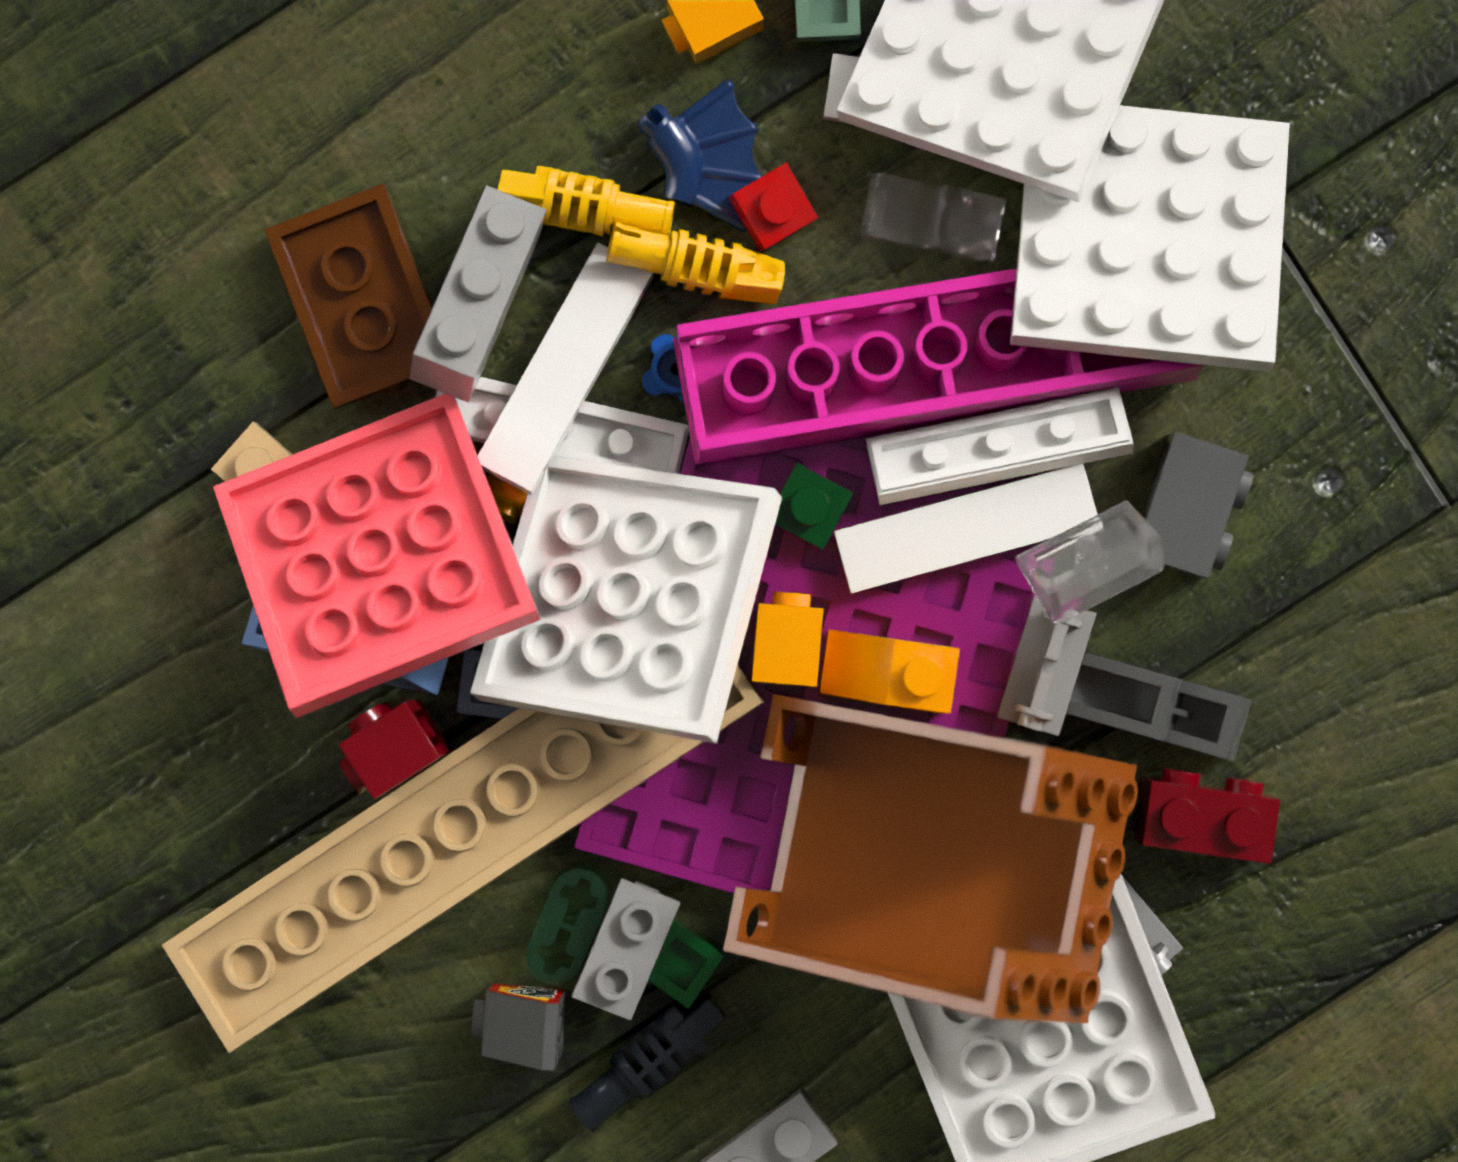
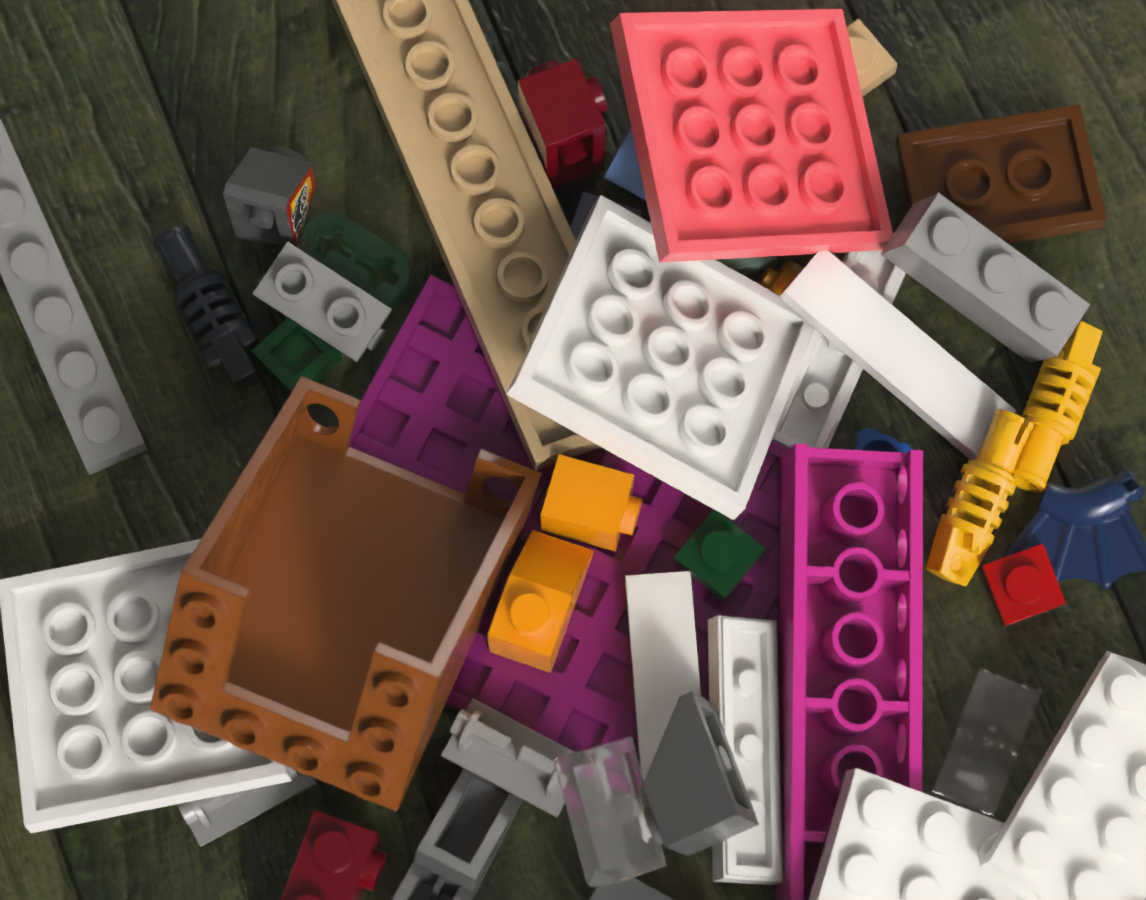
camera: 100 degrees right, 15 degrees down
none -> dark grey slope [643,691,759,856]

